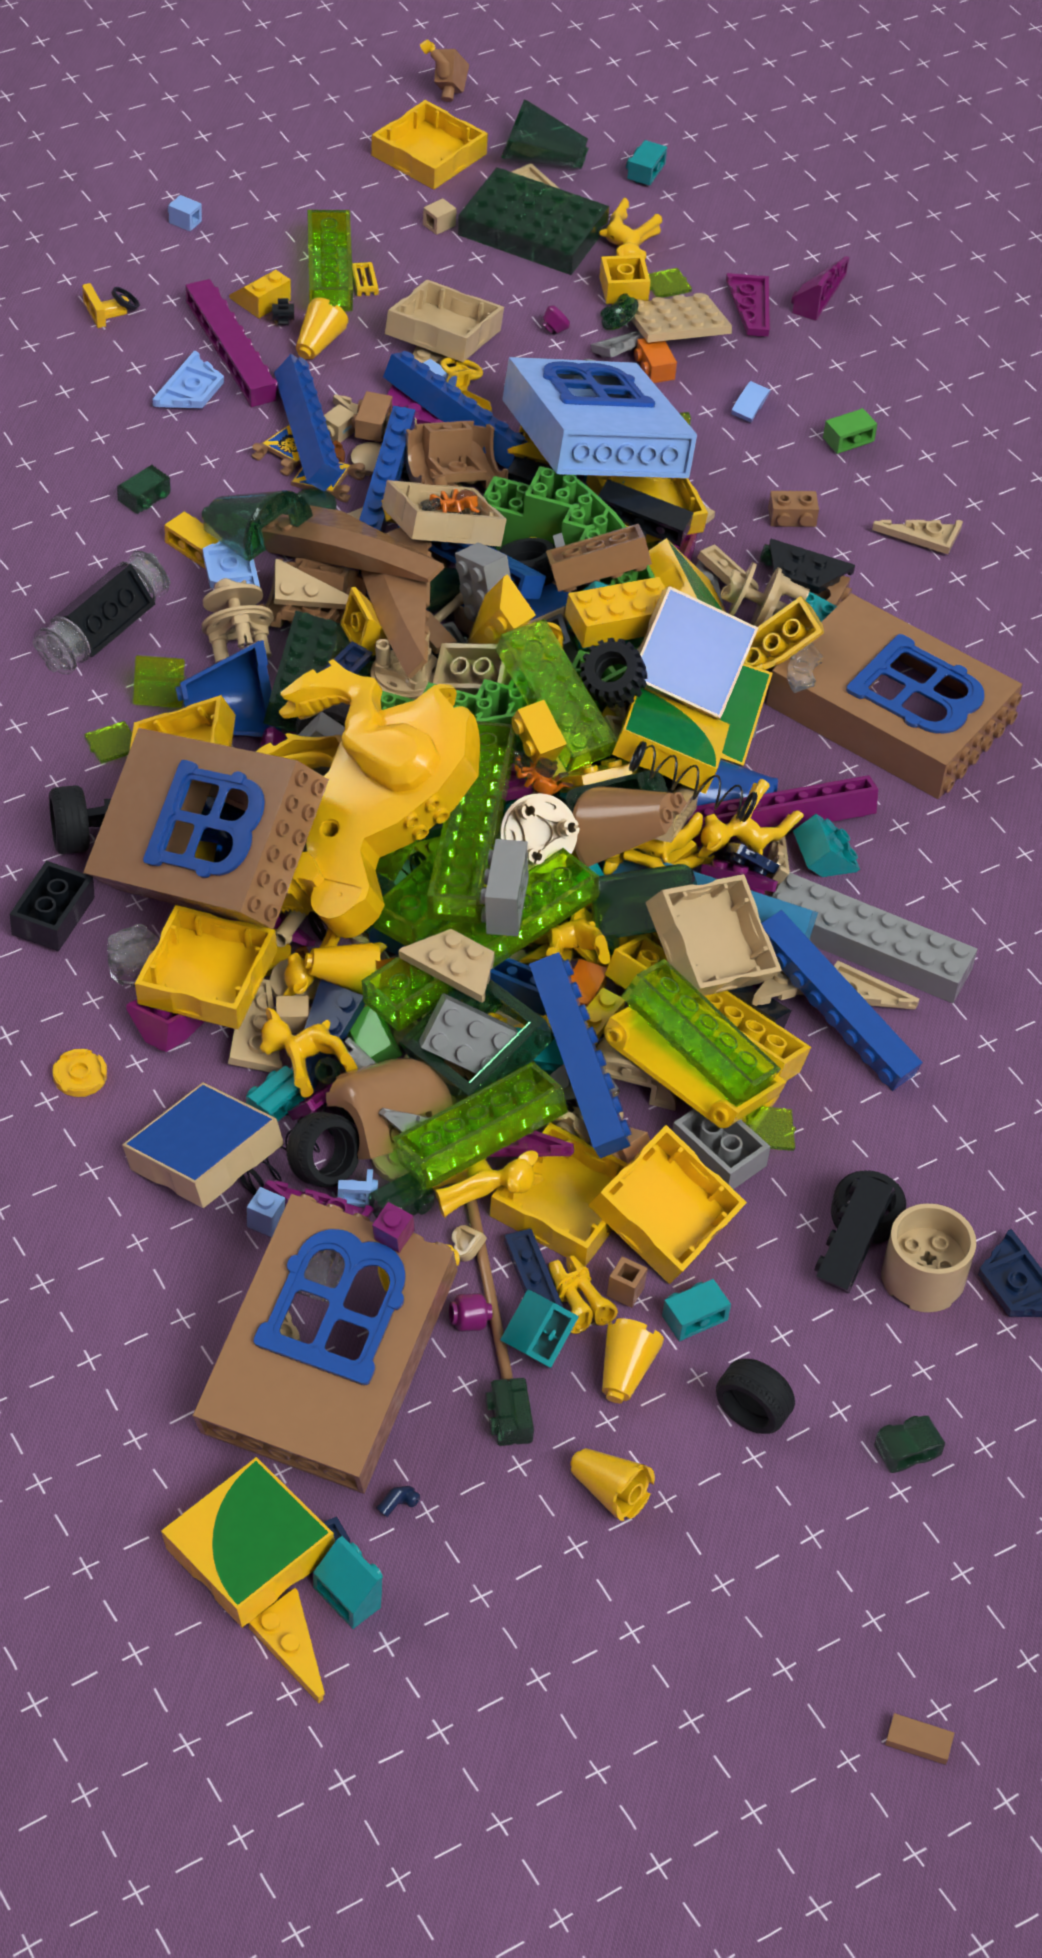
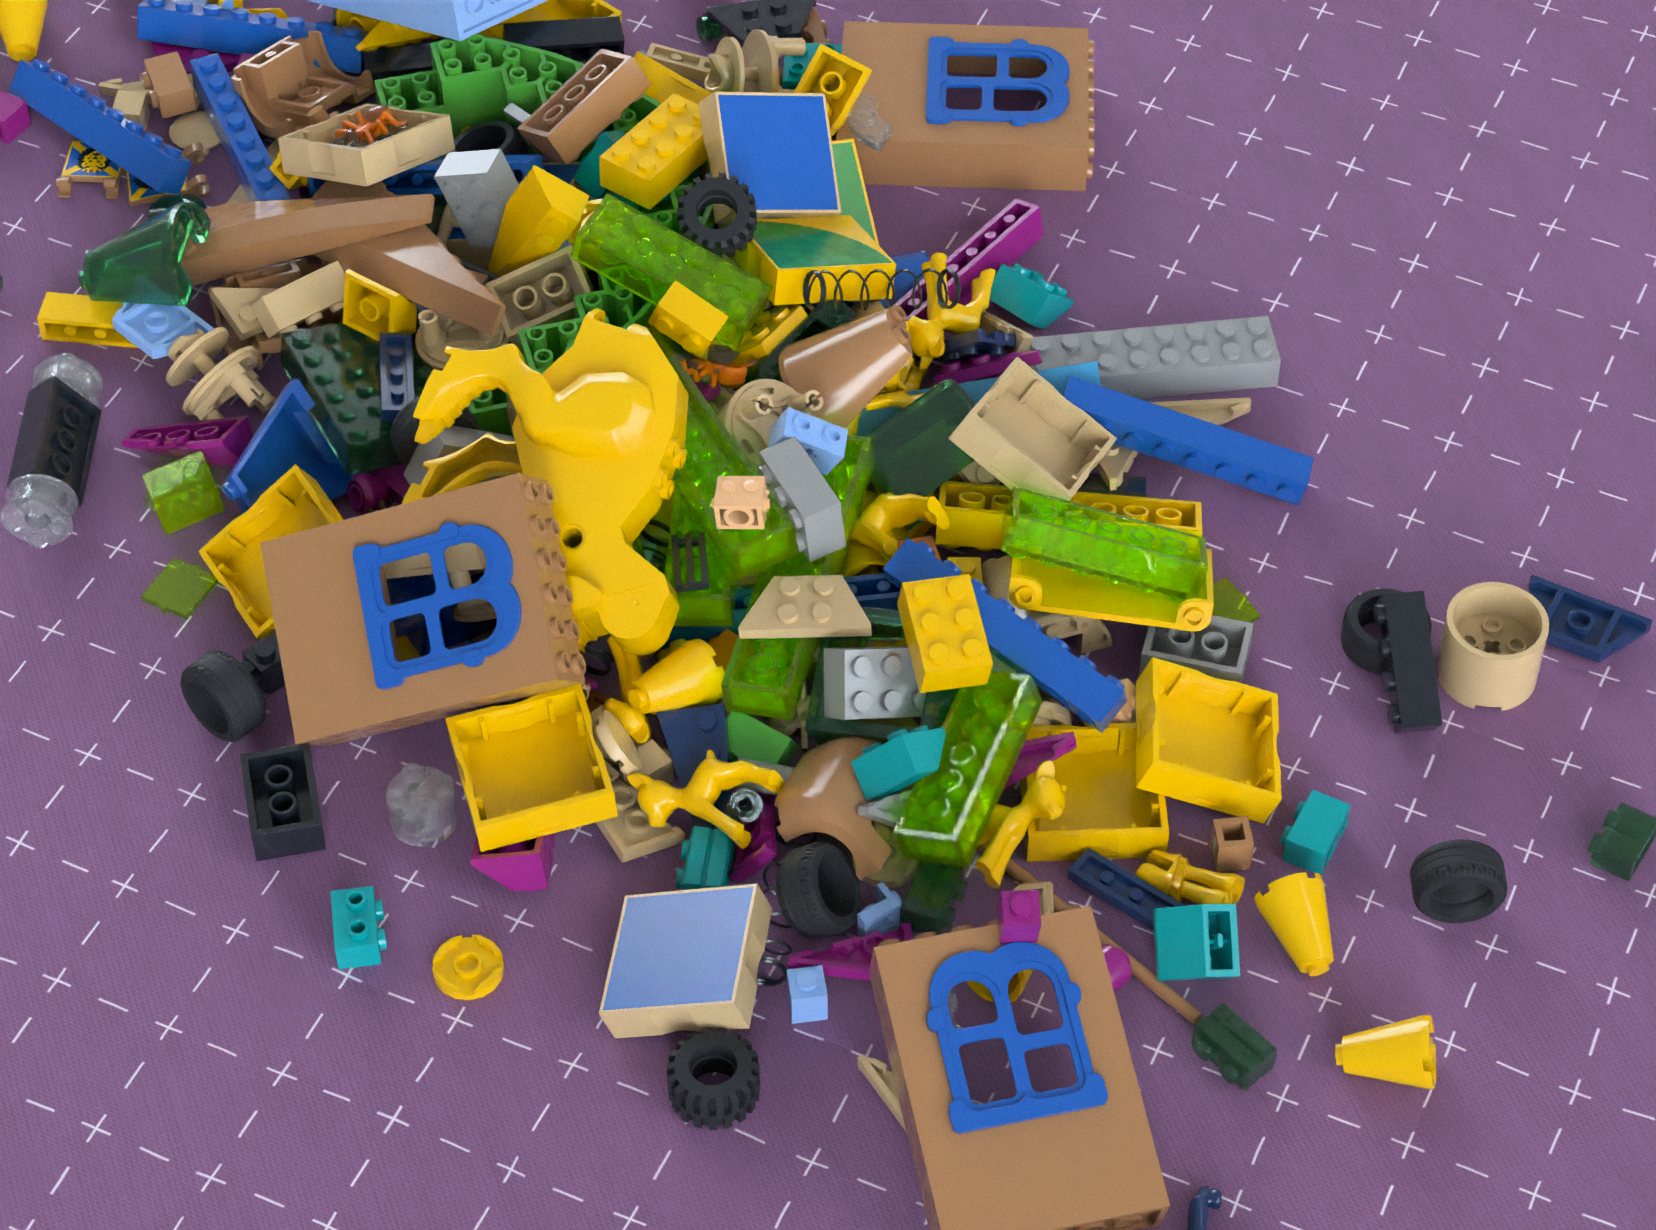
camera: 30 degrees left, 0 degrees up
none -> magenta wedge [121,416,253,468]
none -> tan brick [250,260,345,338]
none -> teal brick [330,886,387,969]
none -> tan tile [593,710,642,775]
none -> black tyre [667,1028,760,1130]
none -> tile [671,531,709,593]
none -> light nougat head [711,476,770,529]
none -> light blue brick [768,407,848,475]
none -> teal slope [851,725,946,801]
none -> yellow brick [897,574,993,693]

